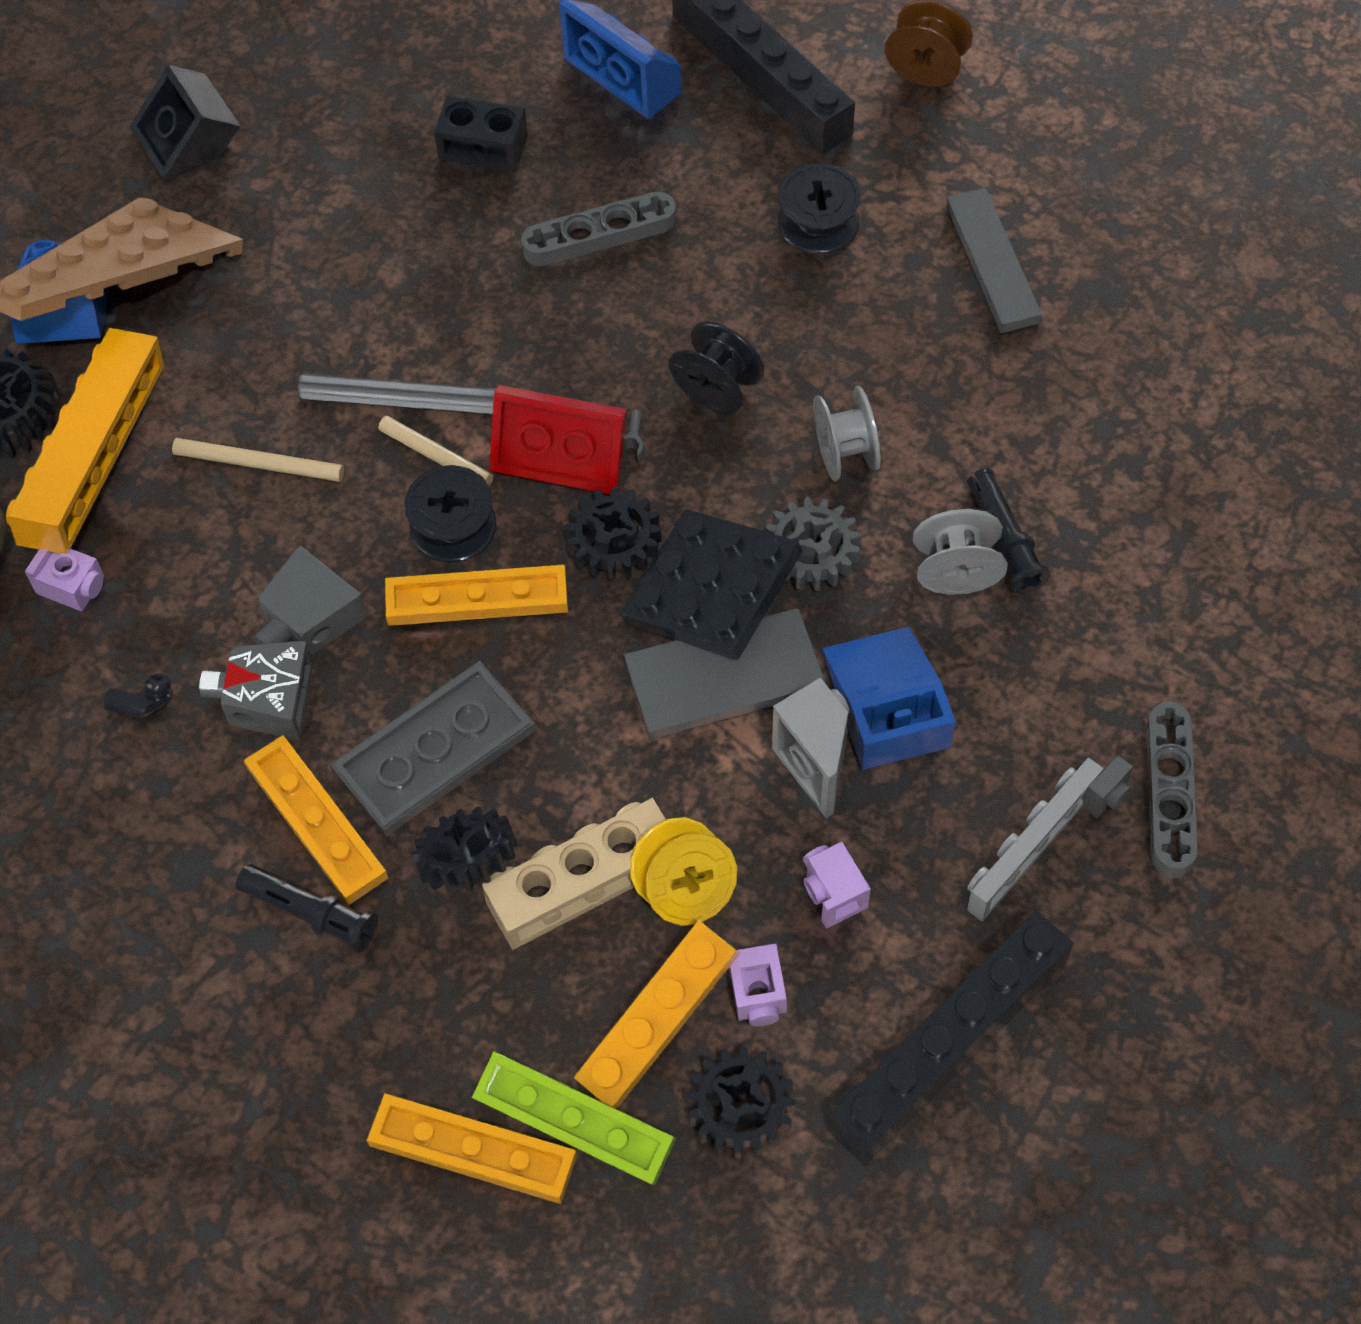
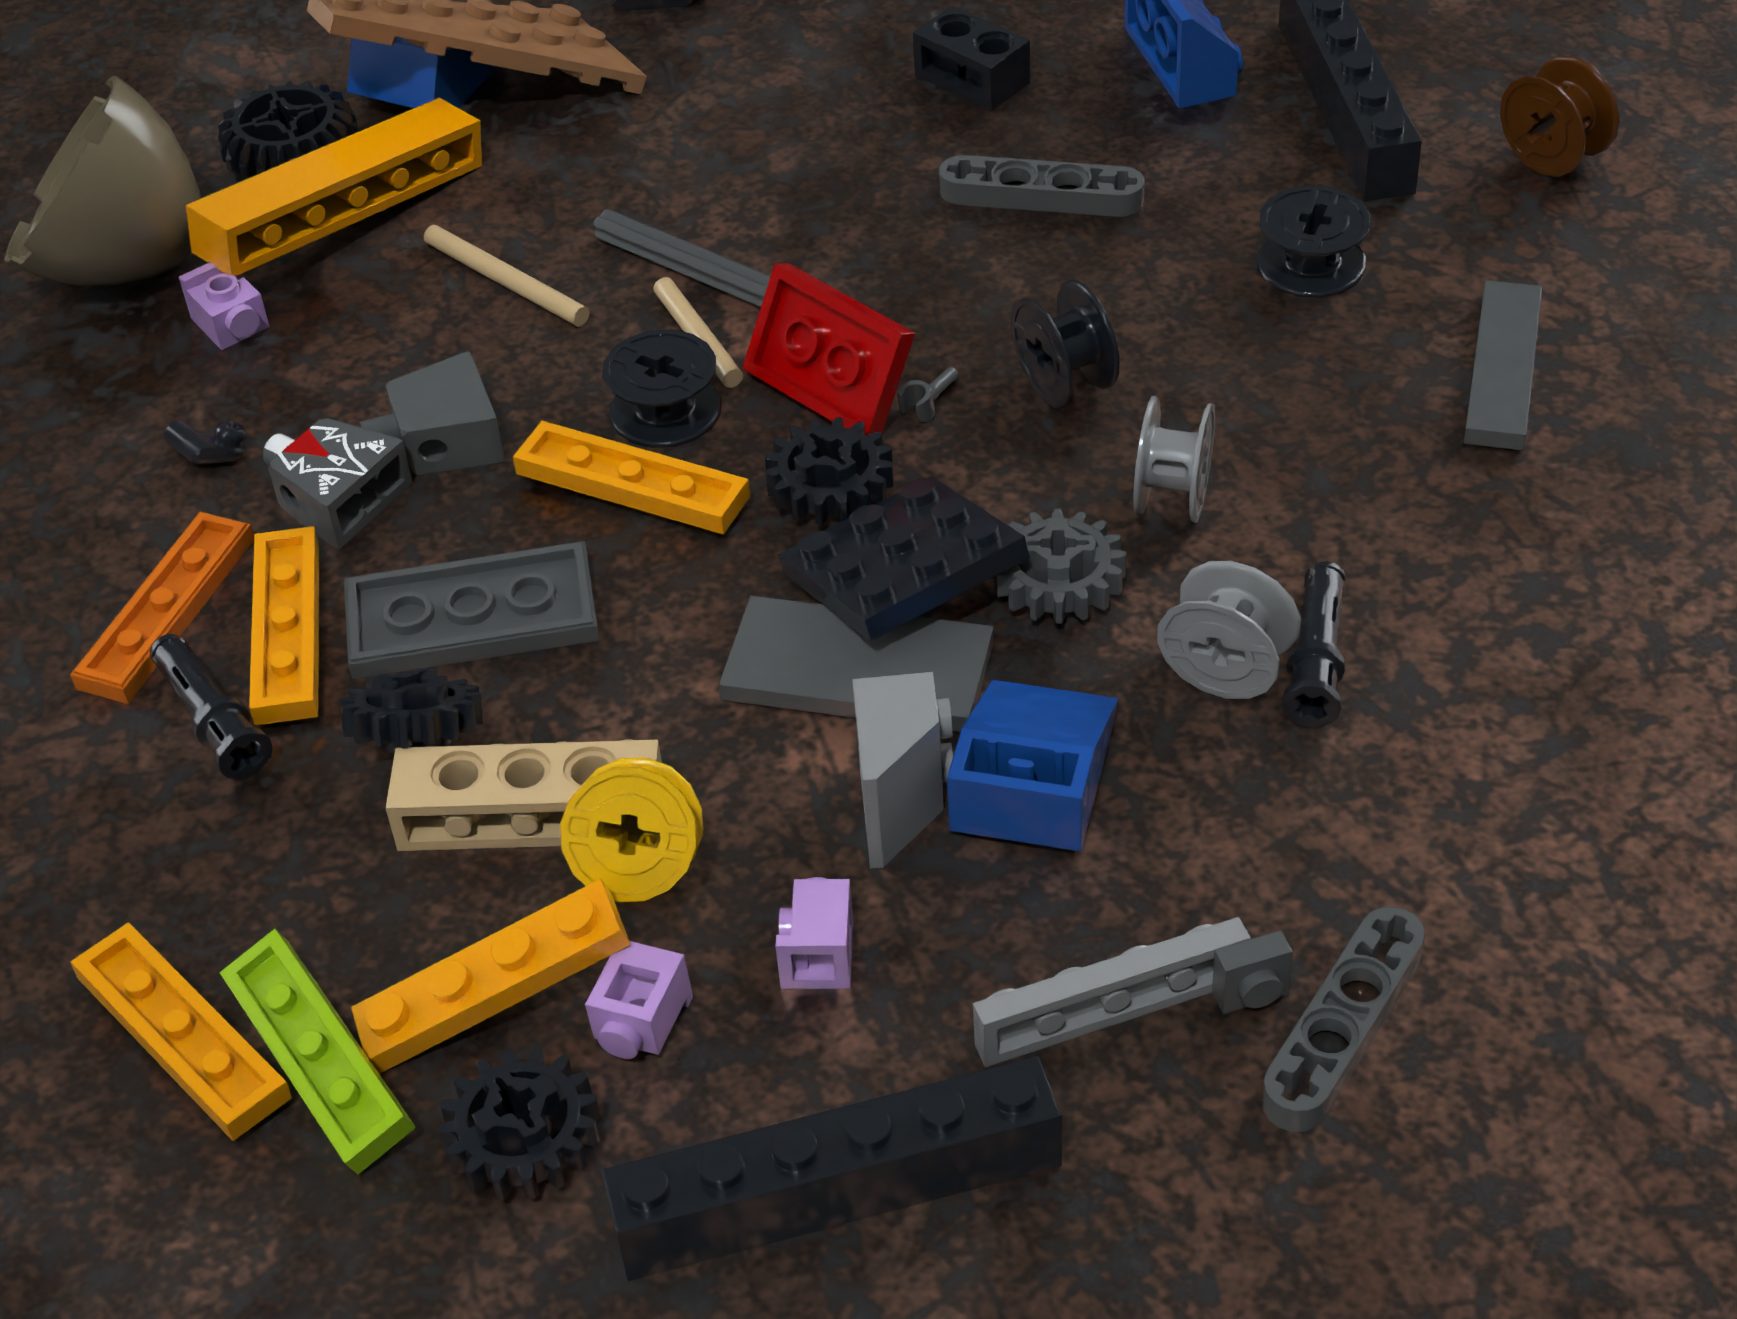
camera: 30 degrees right, 15 degrees down
none -> orange tile [70,512,254,704]

